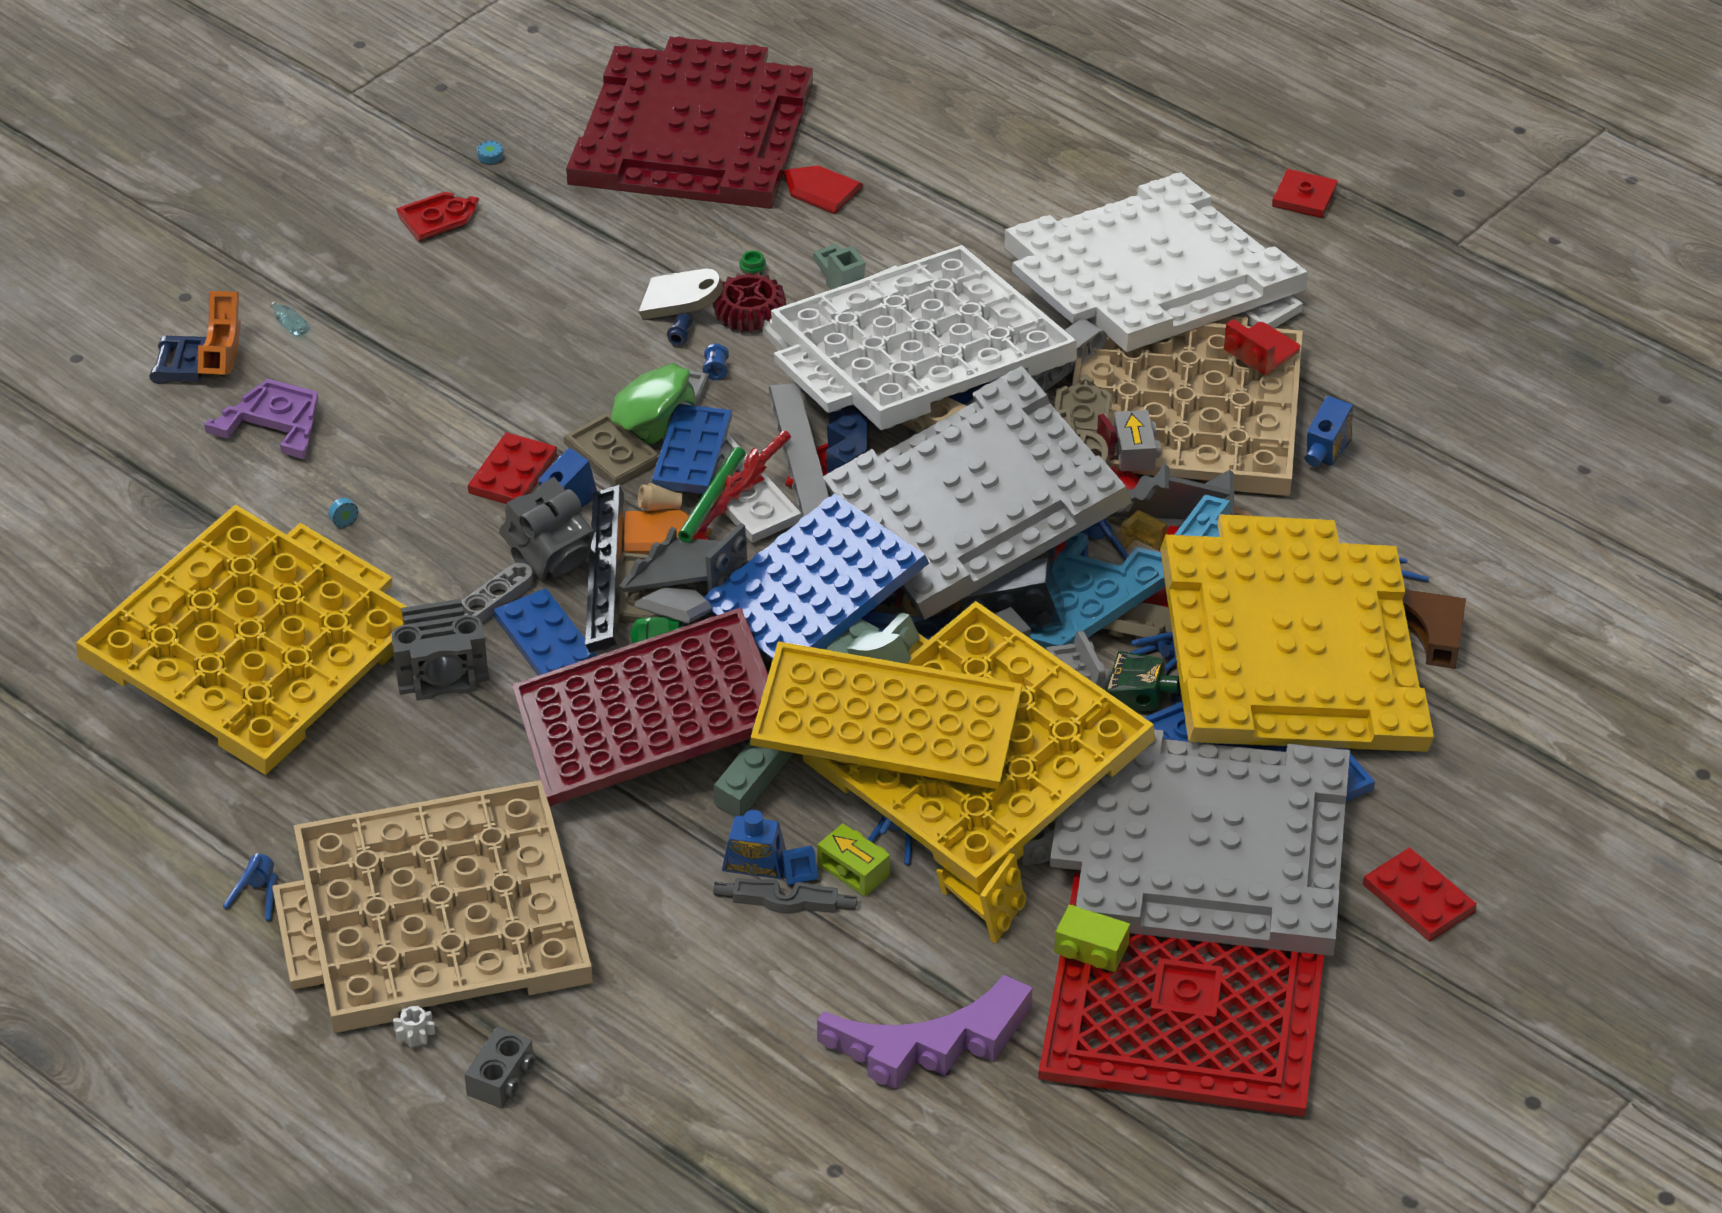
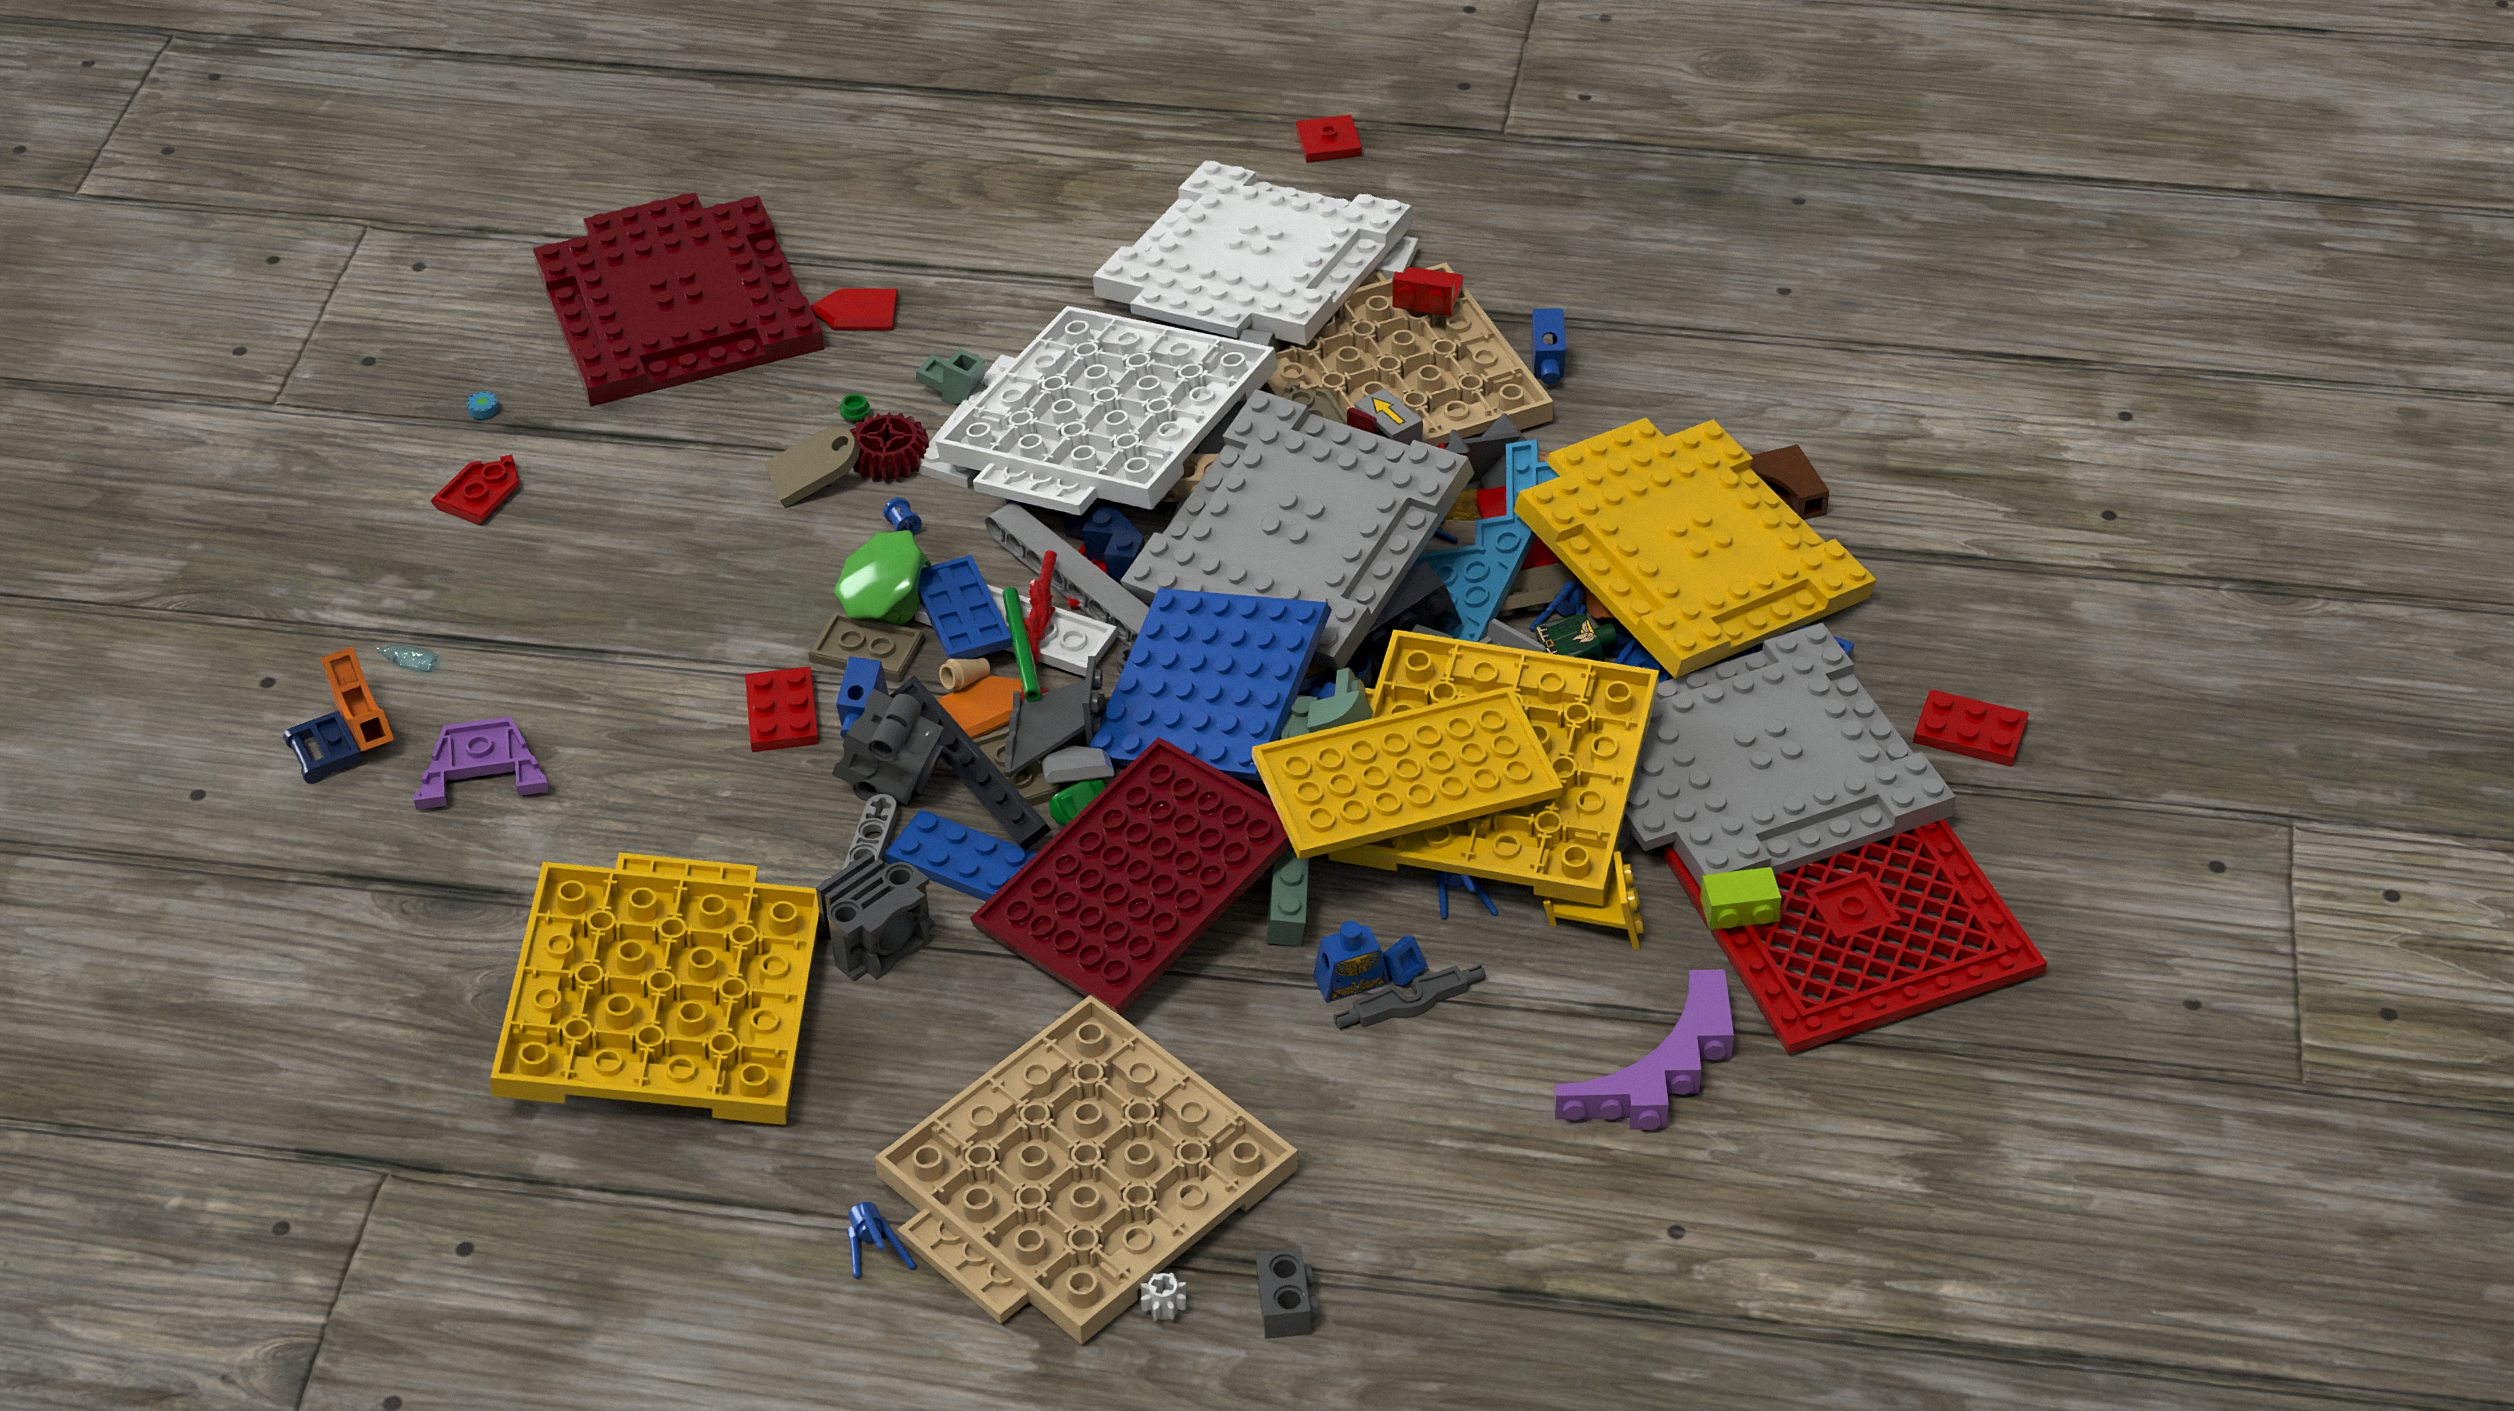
camera: 30 degrees left, 0 degrees up
dark azure tile [328,498,359,528] -> none
dark blue pin [667,313,693,346] -> none
lime brick [817,823,890,897] -> none

